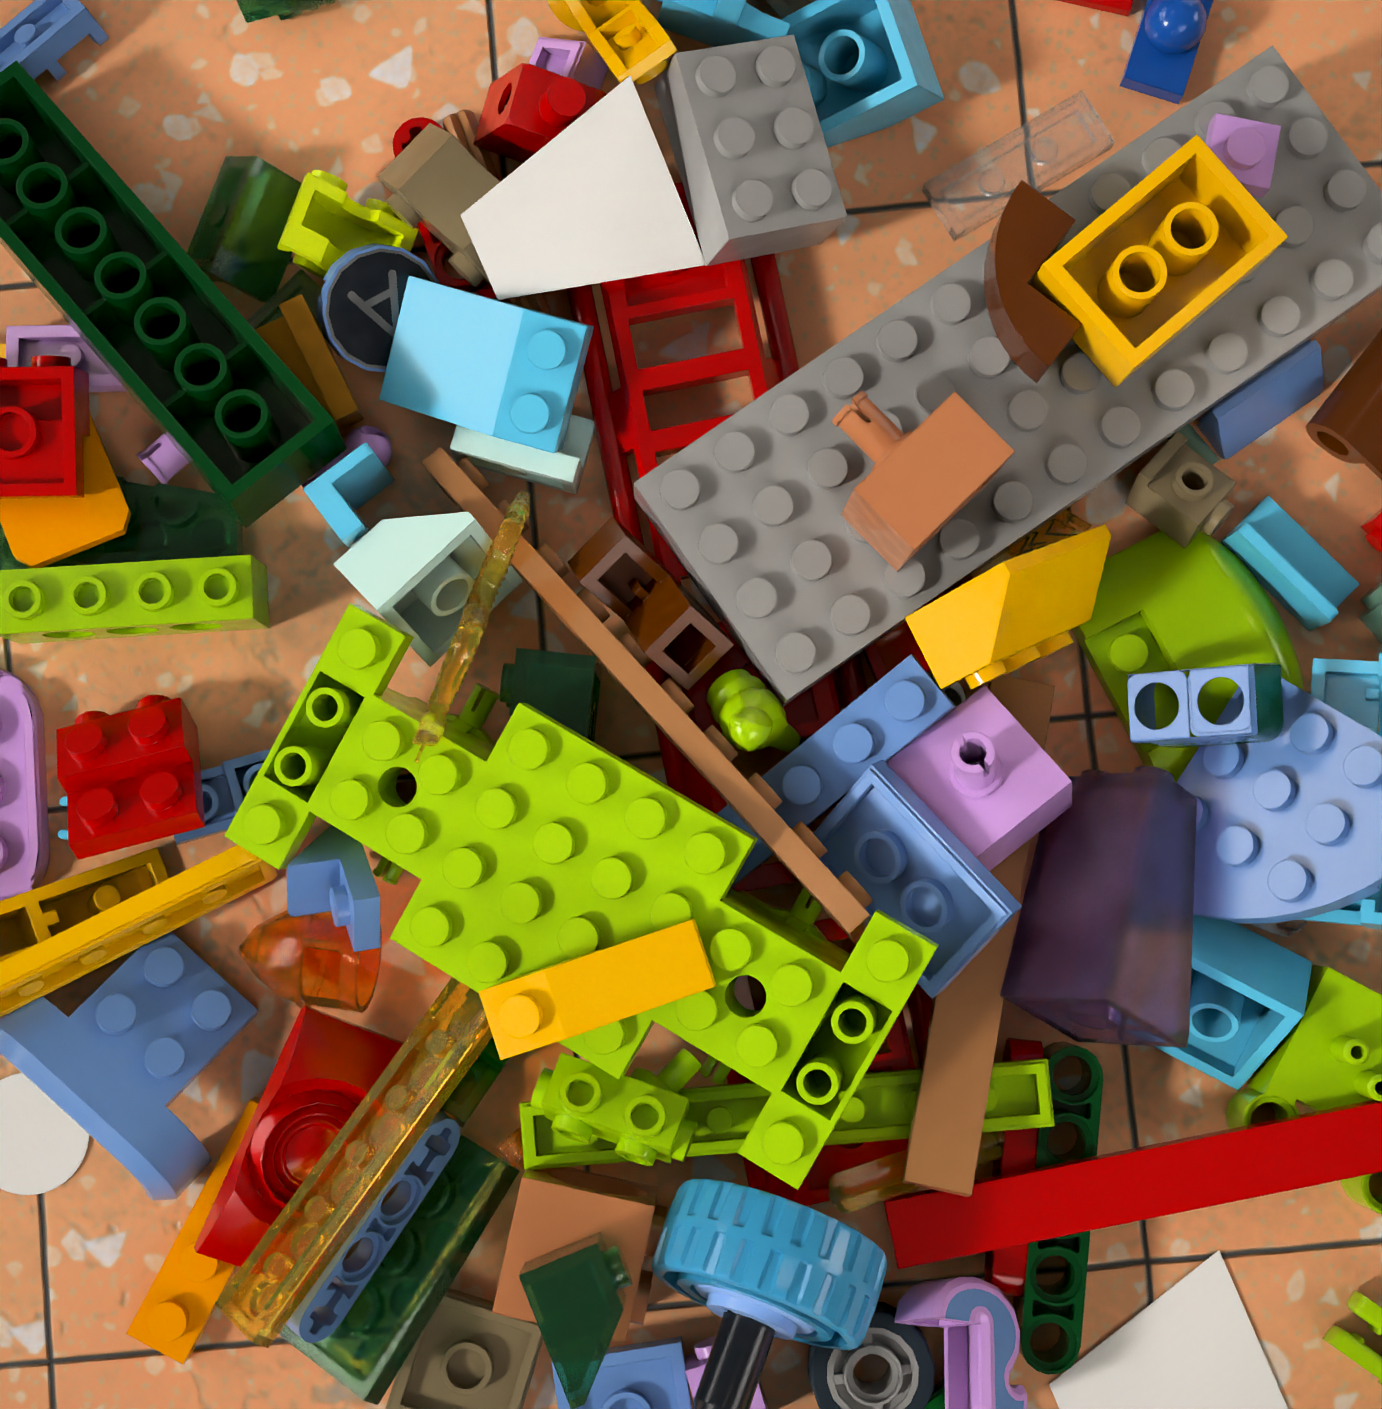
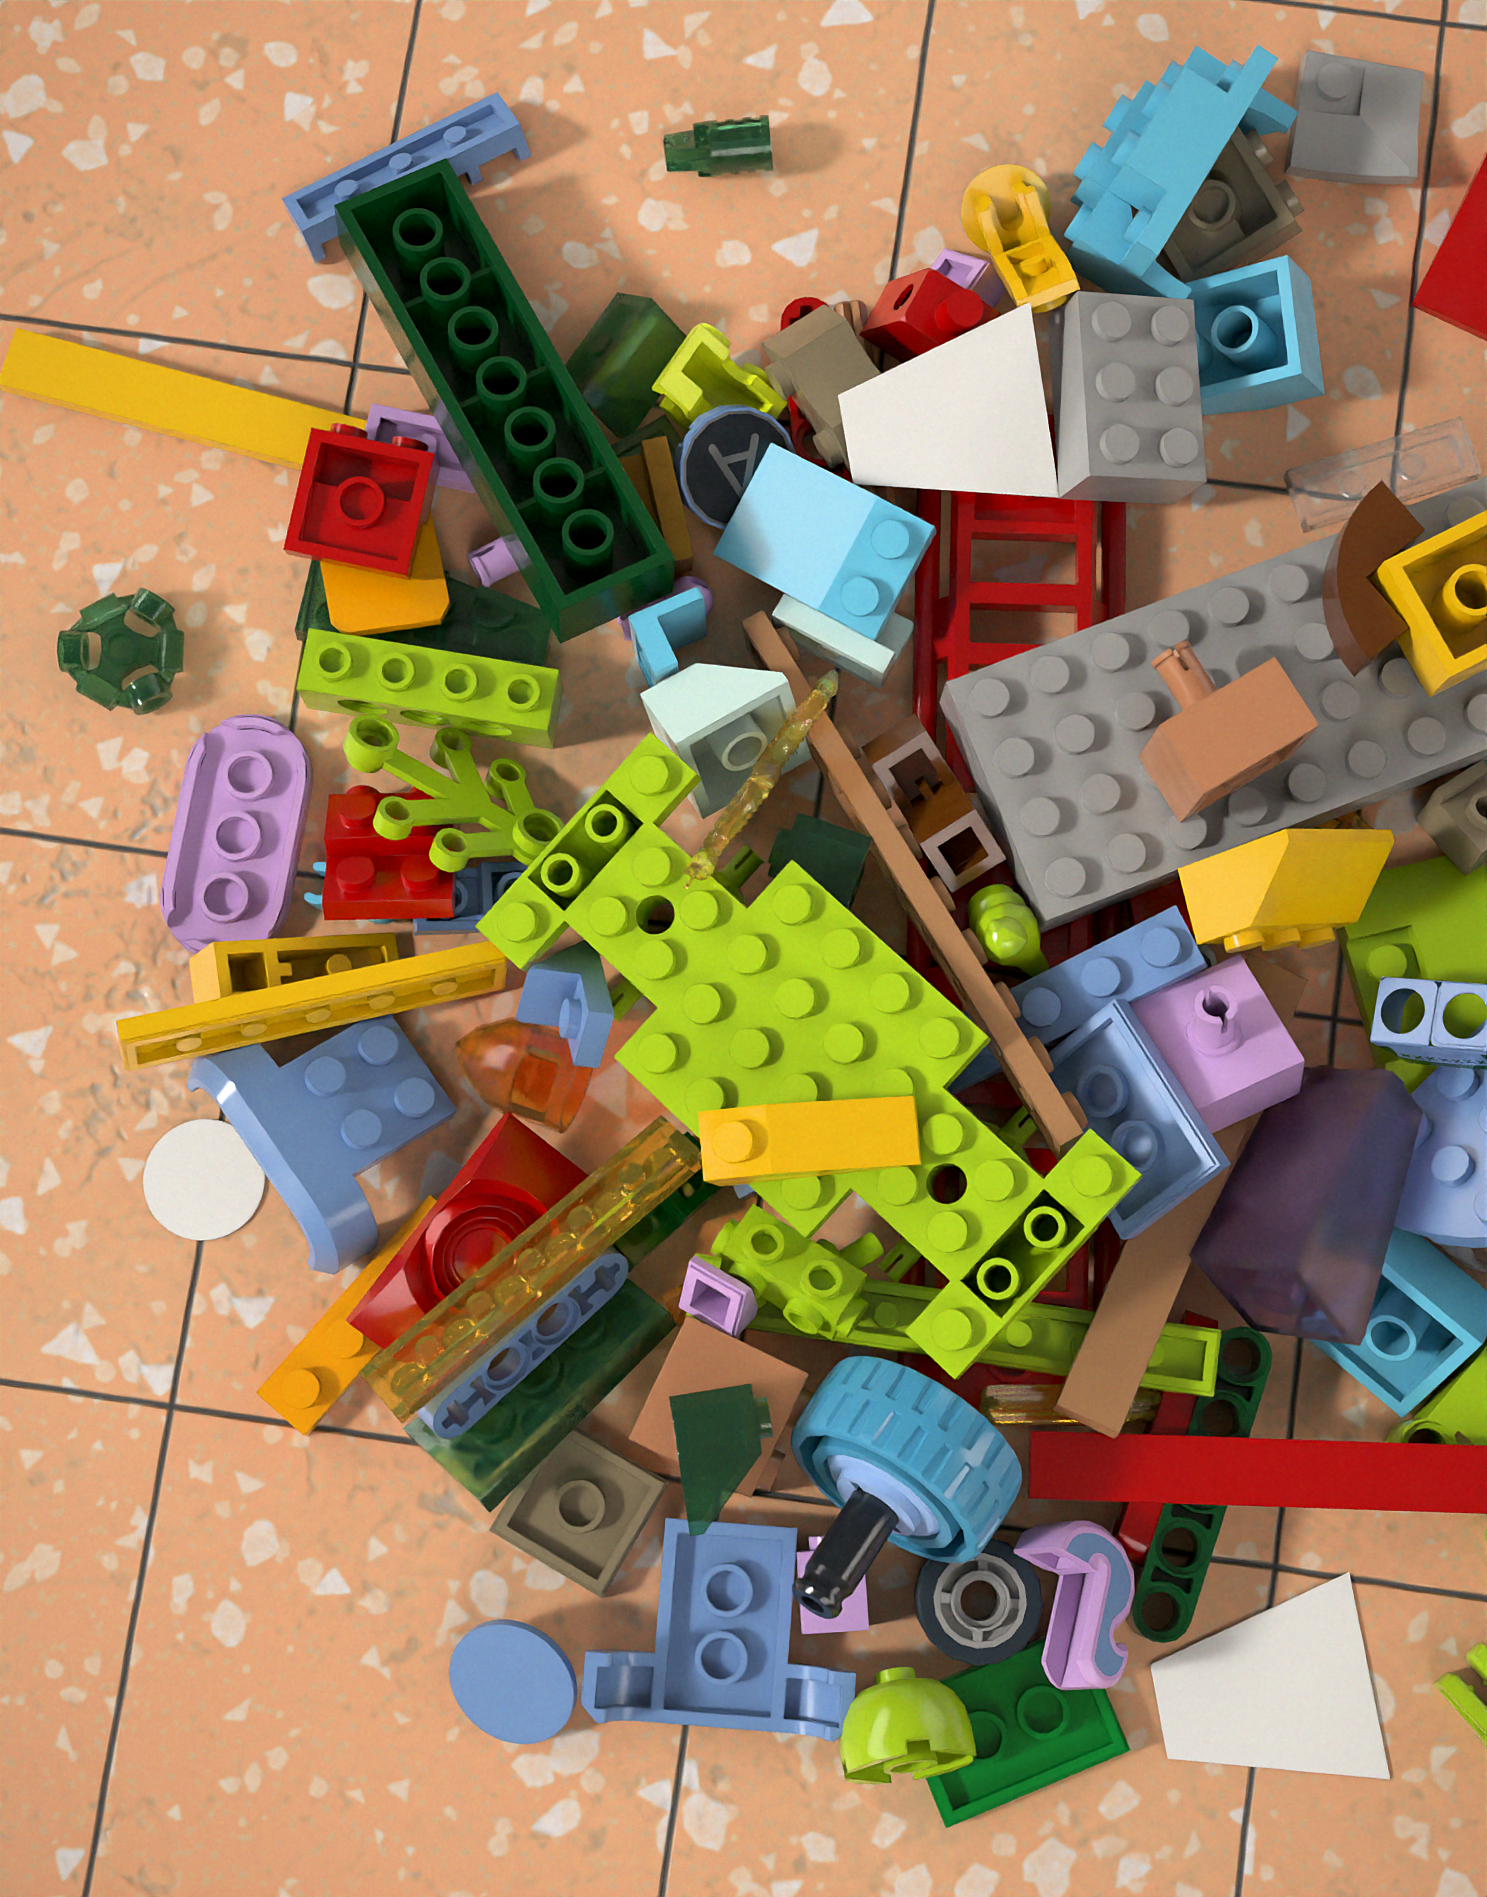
camera: 10 degrees right, 5 degrees down
none -> lime plant [343,714,565,872]
none -> lavender slope [678,1255,758,1339]

